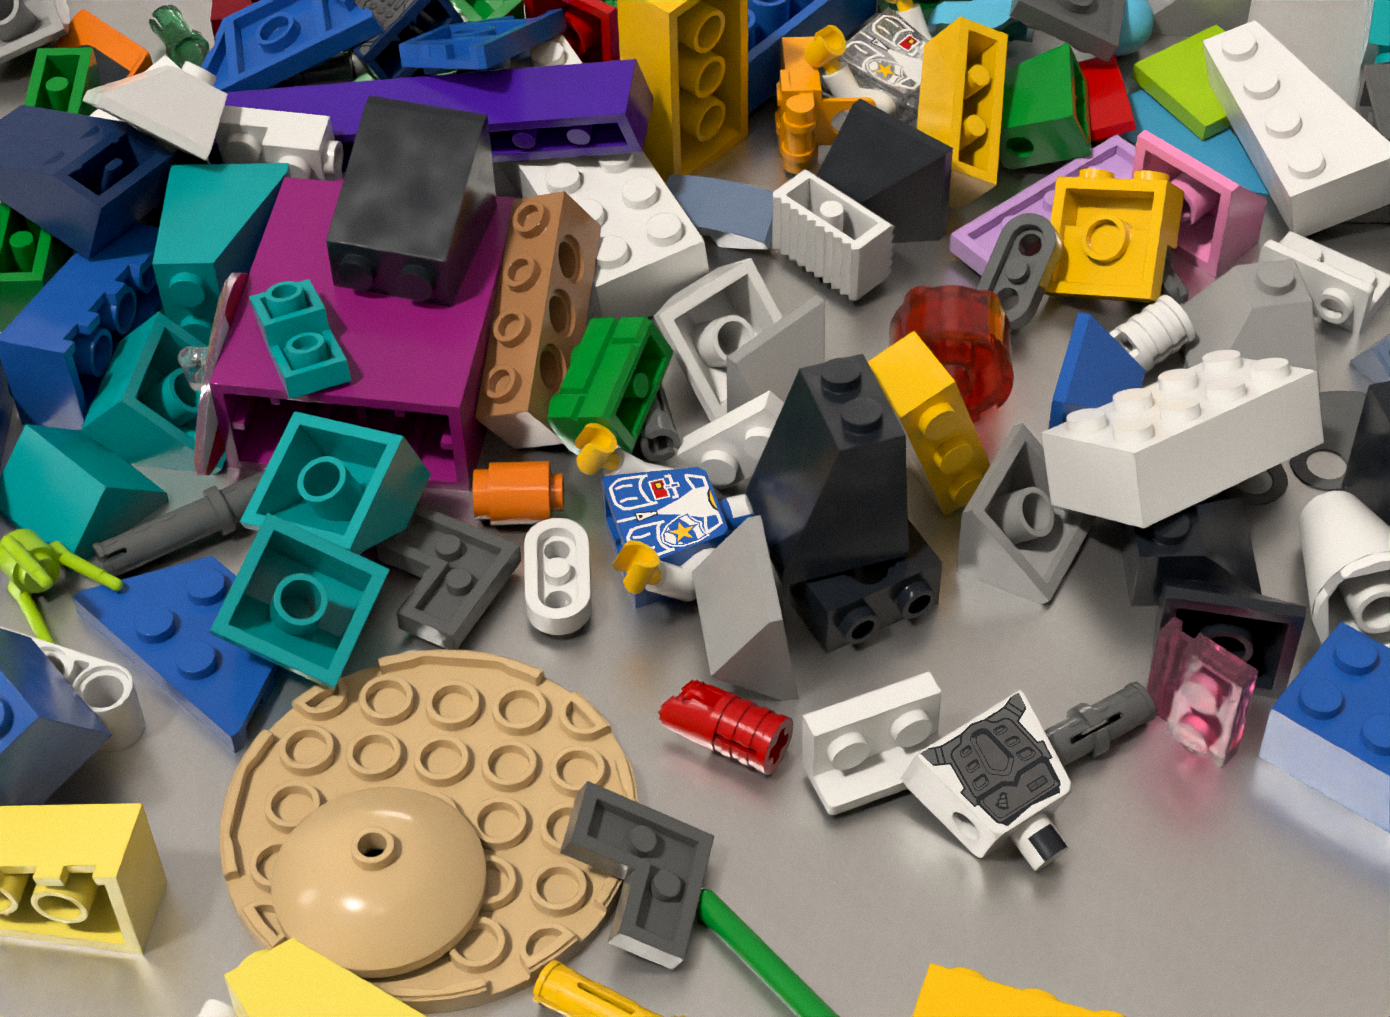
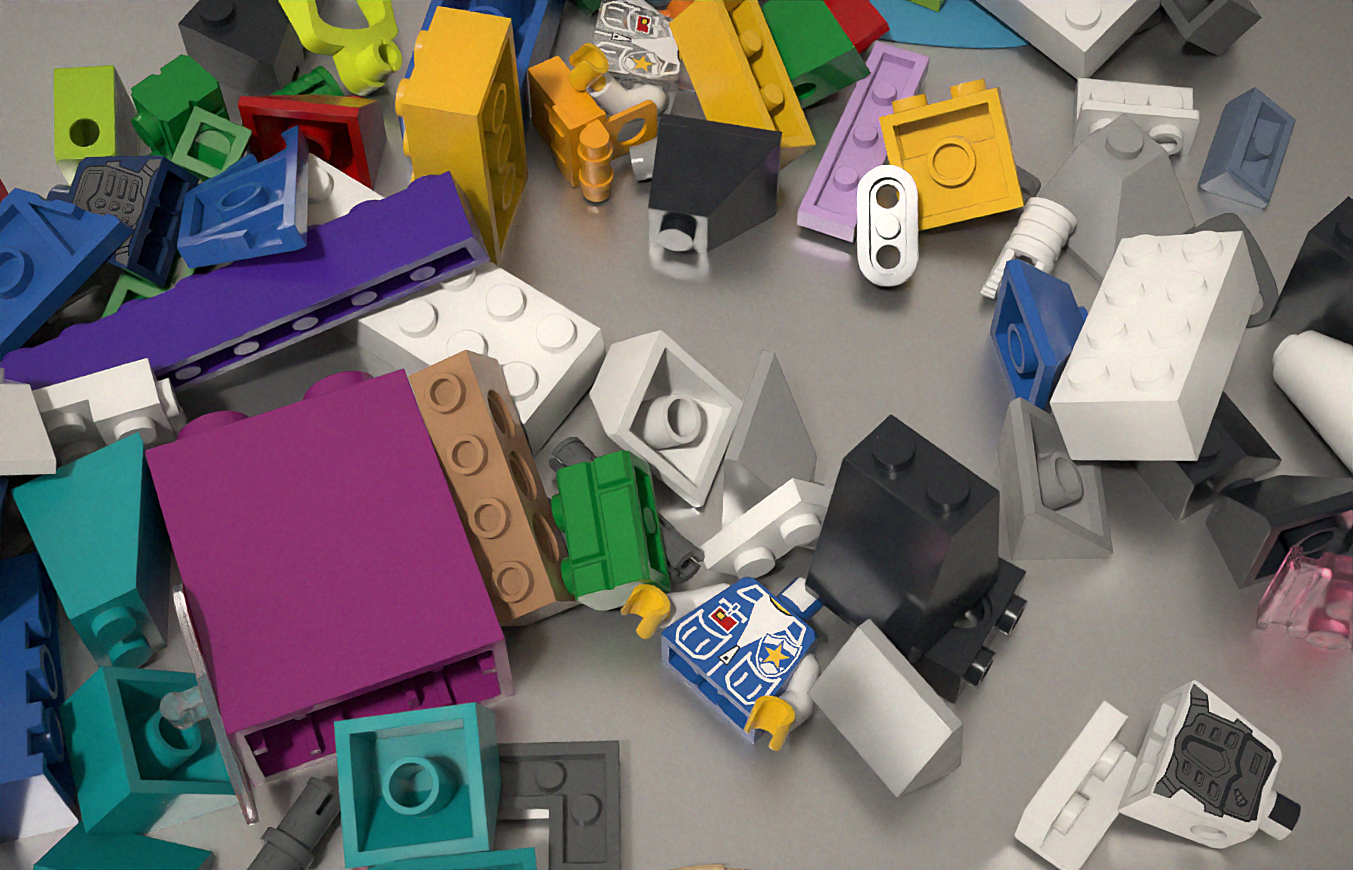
camera: 30 degrees left, 10 degrees up
teal slope [249,279,352,399] -> none
black slope [326,95,497,307] -> none
orange brick [473,461,565,526] -> none
white plate [524,518,592,635] -> none
red hinge [657,680,794,775] -> none
sand blue slope [666,174,773,249] -> none
white brick [772,170,895,300] -> none
yellow brick [868,331,990,517] -> none
clear red brick [889,285,1014,423] -> none
dark grey pin [1044,681,1156,767] -> none
bright pink slope [1131,130,1267,278] -> none

